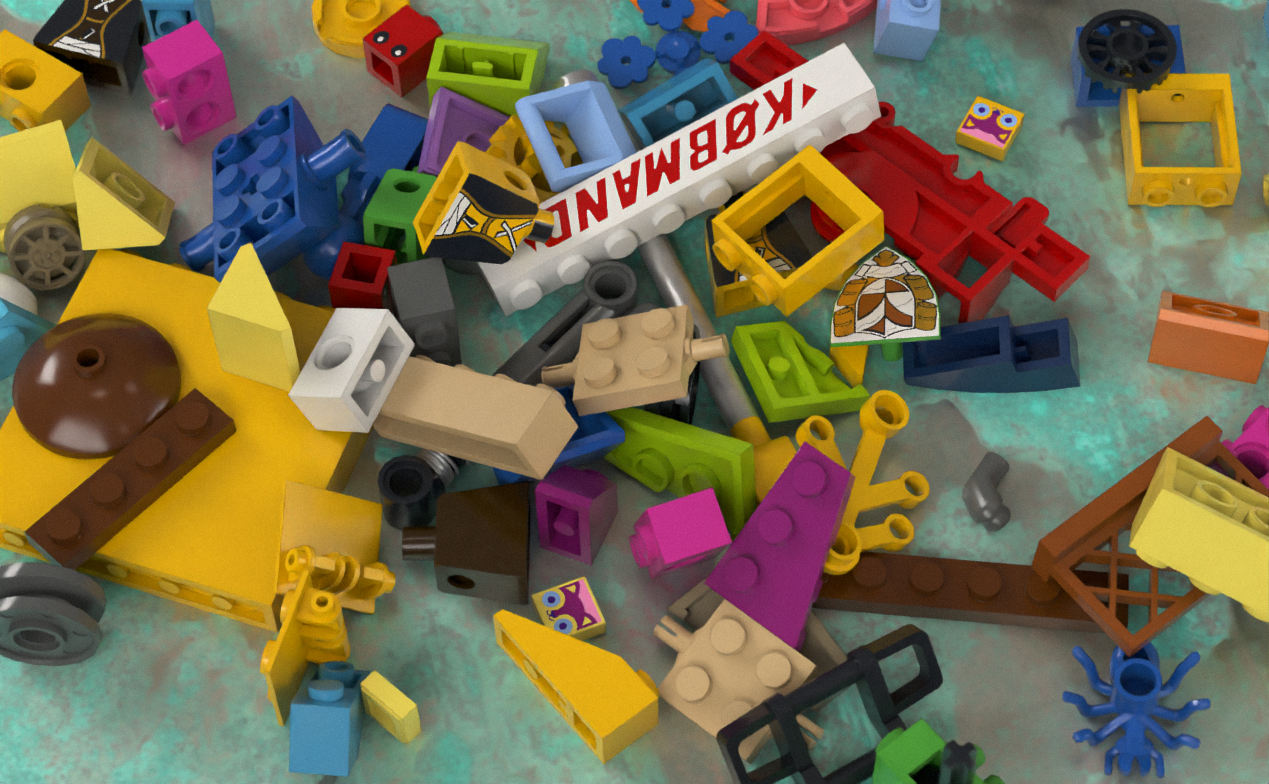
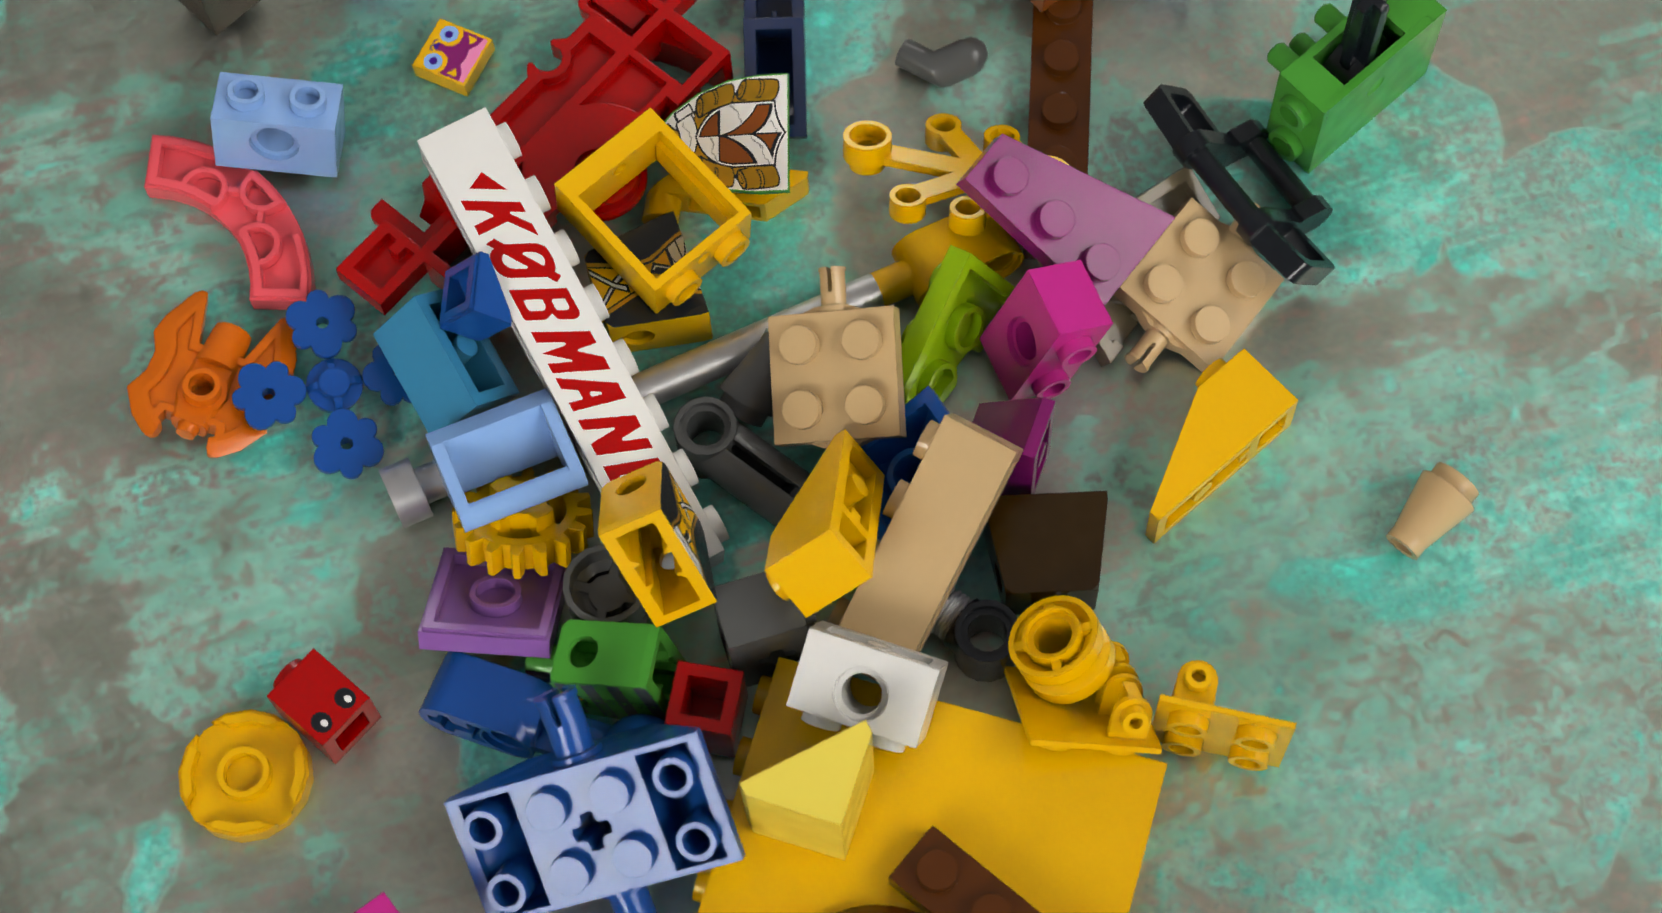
camera: 90 degrees left, 10 degrees up
dark azure slope [289,661,370,776] -> none
light yellow tile [360,670,422,745] -> none
lime slope [426,32,550,117] -> none
tile [531,576,606,641] -> none
lime wing [730,321,870,423] -> none
none -> blue slope [439,251,512,341]
none -> yellow slope [764,429,885,618]
none -> yellow wheel [1008,595,1115,704]

